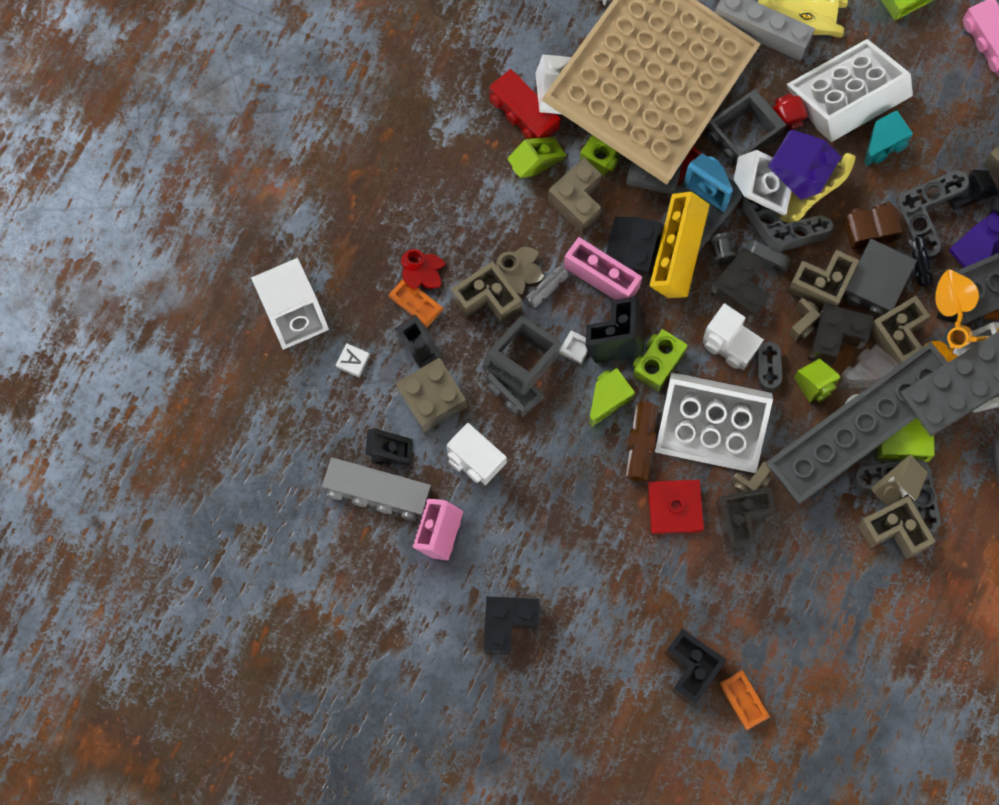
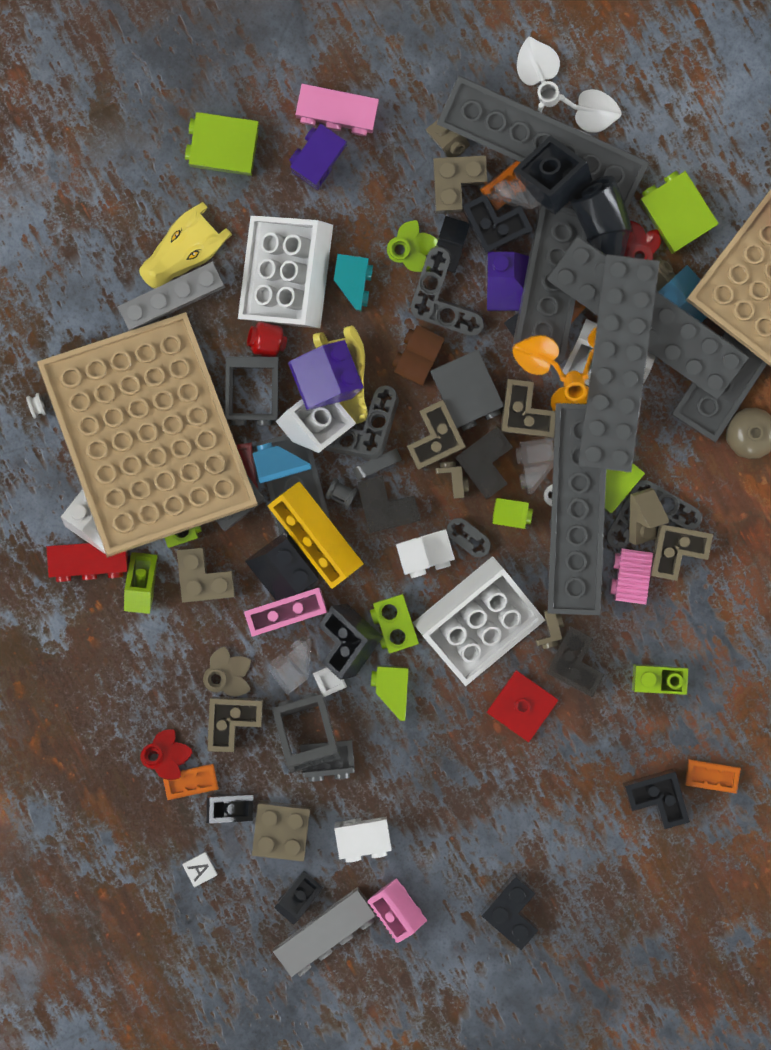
camera: 50 degrees left, 15 degrees up
white slope [251,258,329,350] -> none
light grey axle [526,266,568,307] -> none
reddish brown piece [625,401,658,482] -> none
black axle [909,236,933,286] -> none
none -> clear slope [268,637,313,695]
none -> dark purple brick [289,124,347,191]
none -> lime plate [387,220,438,272]
none -> bright pink brick [610,548,653,604]
none -> lime slope [632,664,688,695]

